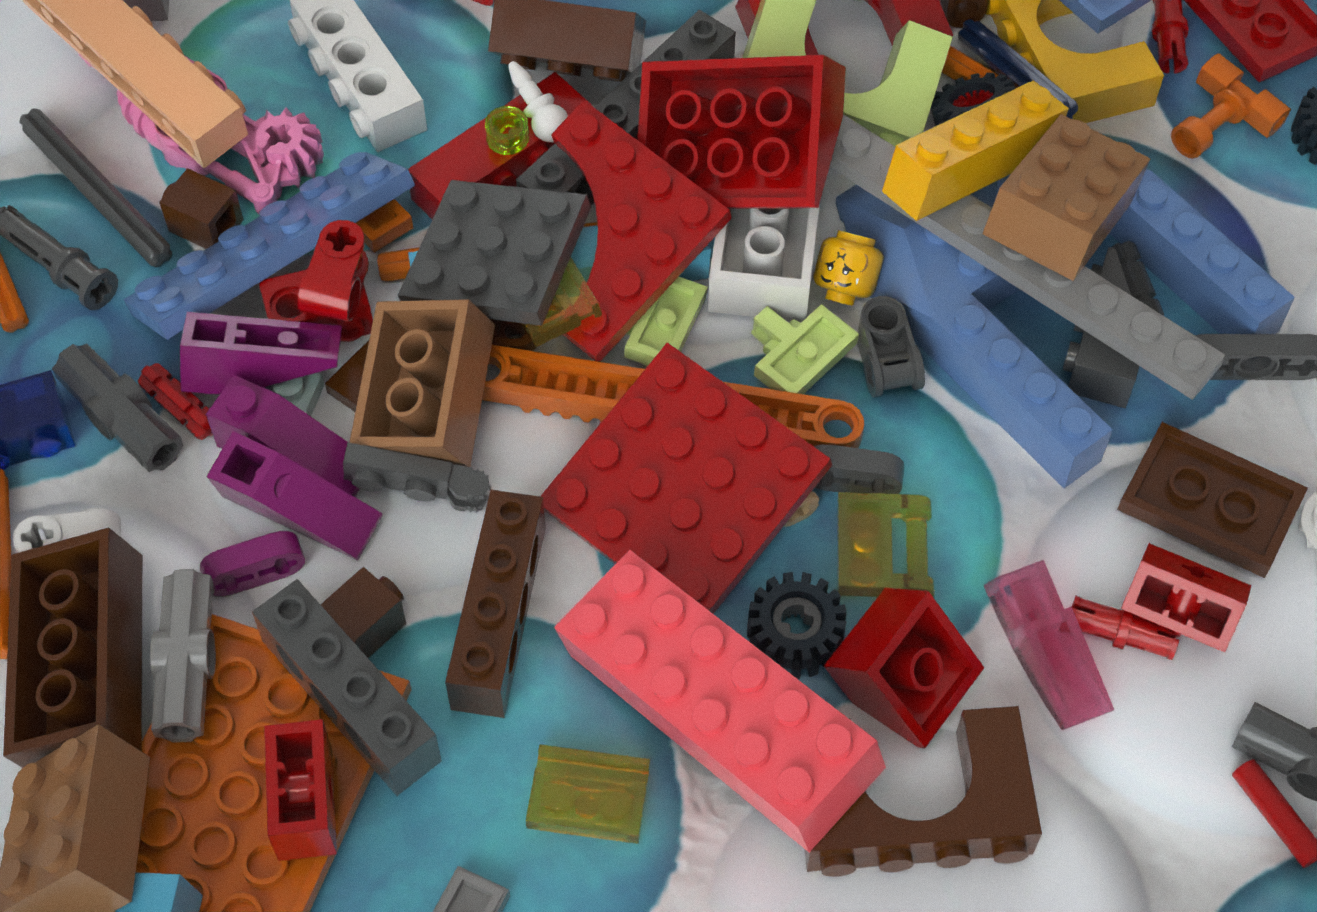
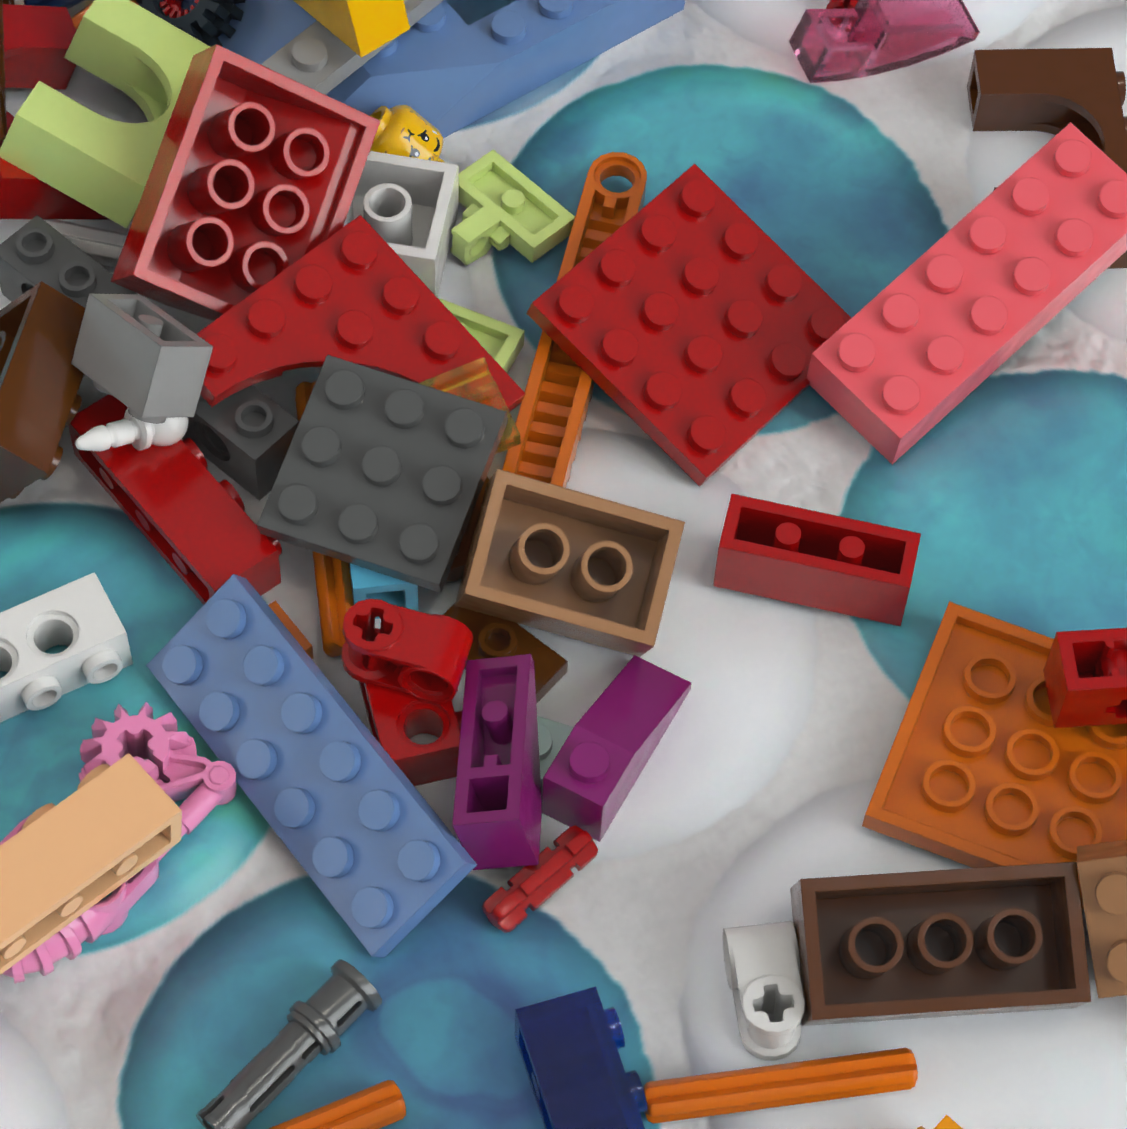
camera: 90 degrees left, 0 degrees up
dark grey axle [19,108,172,267] -> none
dark grey piece [52,343,184,472] -> none
light grey piece [150,569,216,742] -> none
reddish brown brick [159,168,244,249] -> none
magenta beam [200,531,305,596] -> none
magenta slope [206,431,383,561] -> none
dark grey brick [252,579,442,796] -> none
reddish brown brick [320,567,406,658] -> none
dark grey hinge [343,442,491,513] -> none
reddish brown brick [445,489,546,718] -> none
clear neon green bush [485,106,529,155] -> none
clear yellow plate [525,744,650,844] -> none
black bush [747,572,847,679] -> none
dark grey beam [814,444,904,498] -> none
red slope [824,587,985,748] -> none
clear yellow plate [837,492,934,597] -> none
dark grey piece [857,296,925,397] -> none
none -> light grey brick [71,293,213,424]
none -> red brick [713,494,921,626]

